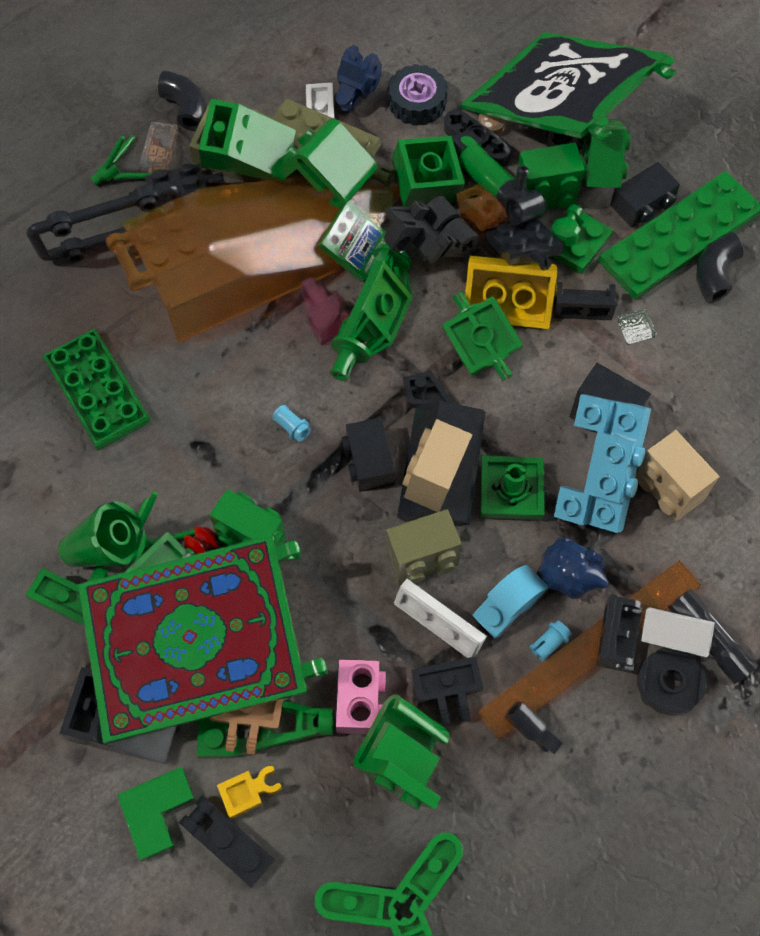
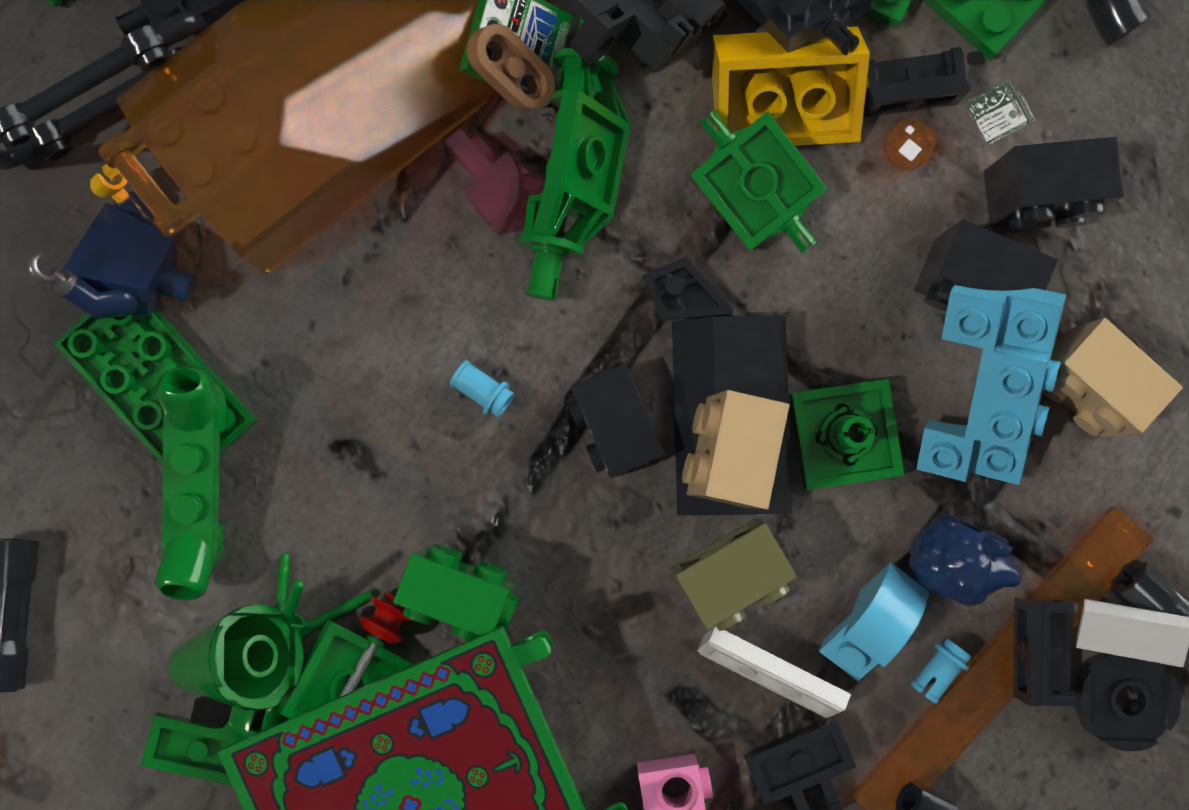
camera: 10 degrees left, 20 degrees up
none -> dark blue torso [27,161,197,319]
none -> green plate [154,366,226,601]
none -> medium nougat plate [467,24,555,111]
none -> clear orange tile [883,120,935,171]
none -> black brick [984,136,1124,233]

